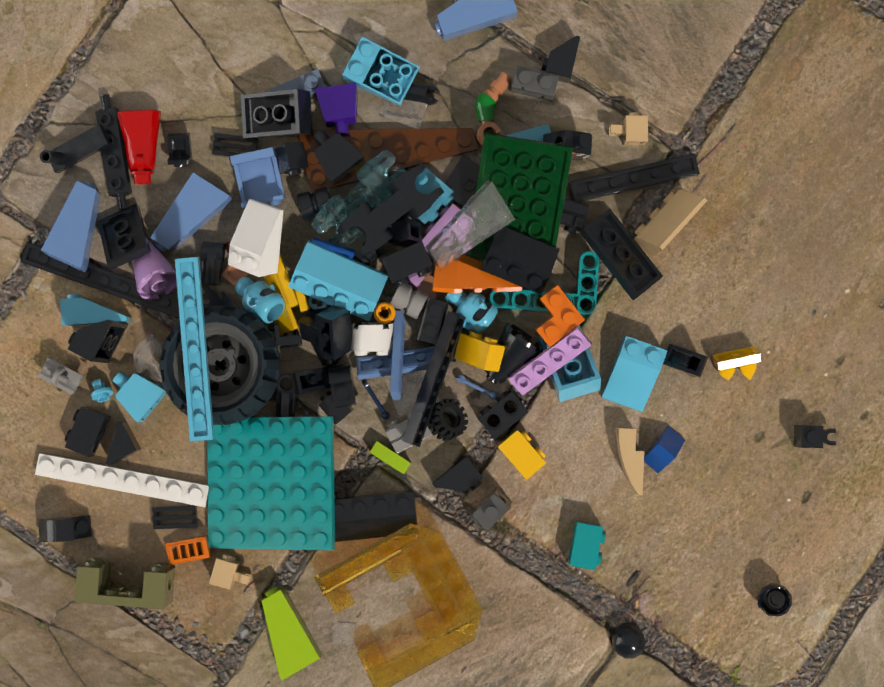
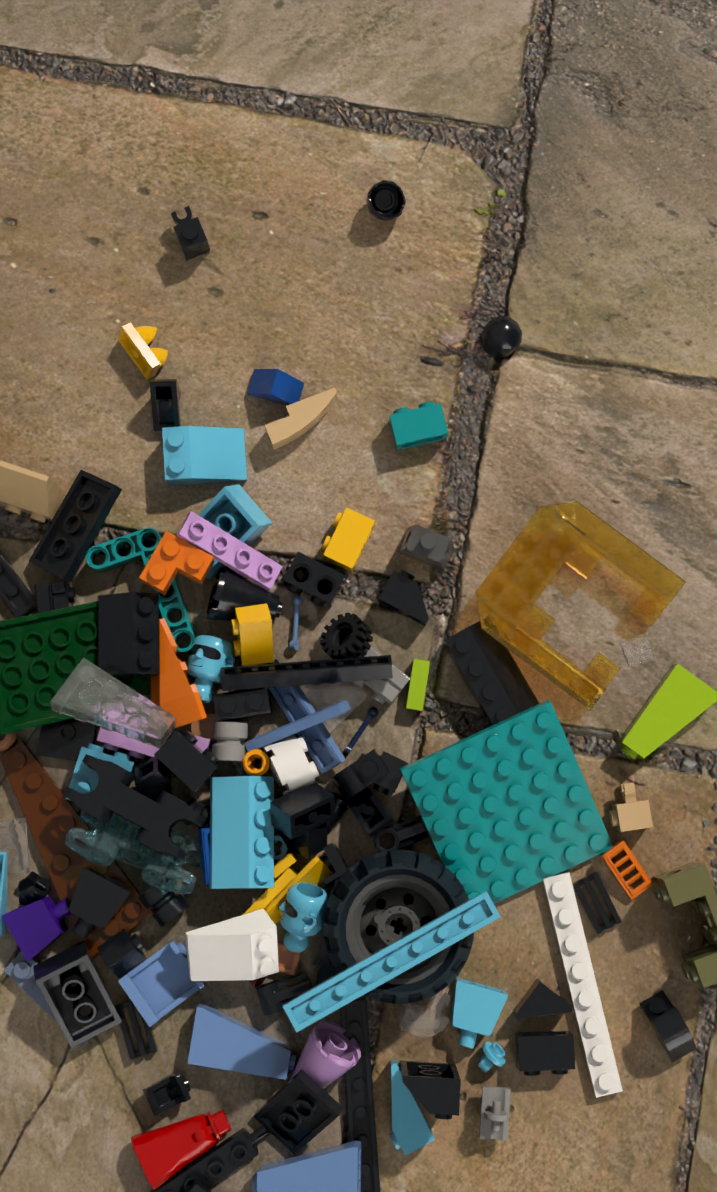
camera: 115 degrees left, 5 degrees down
none -> black arm [18,871,51,906]

